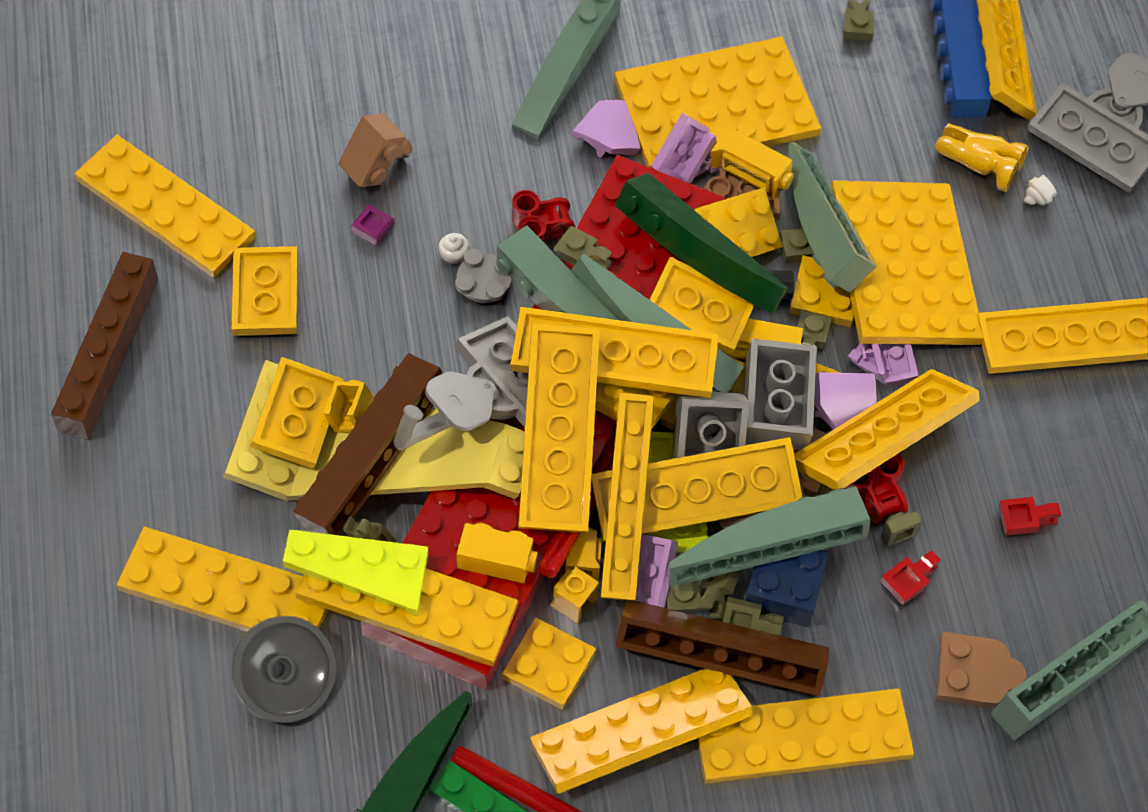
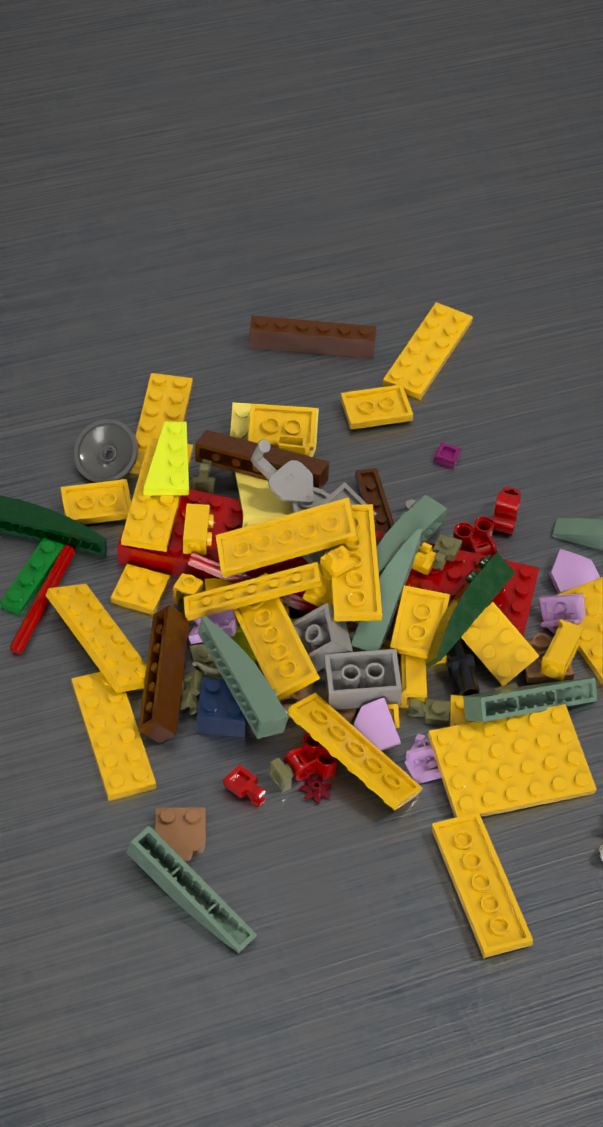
camera: 80 degrees right, 10 degrees down
medium nougat brick [338,113,412,188] -> none
white plate [439,233,470,264] -> none
red plate [999,497,1061,536] -> none
none -> yellow plate [60,479,131,525]
none -> dark red plant [300,776,332,804]
none -> yellow tile [320,545,354,578]
none -> reddish brown plate [355,468,394,533]
none -> red piece [492,487,521,534]

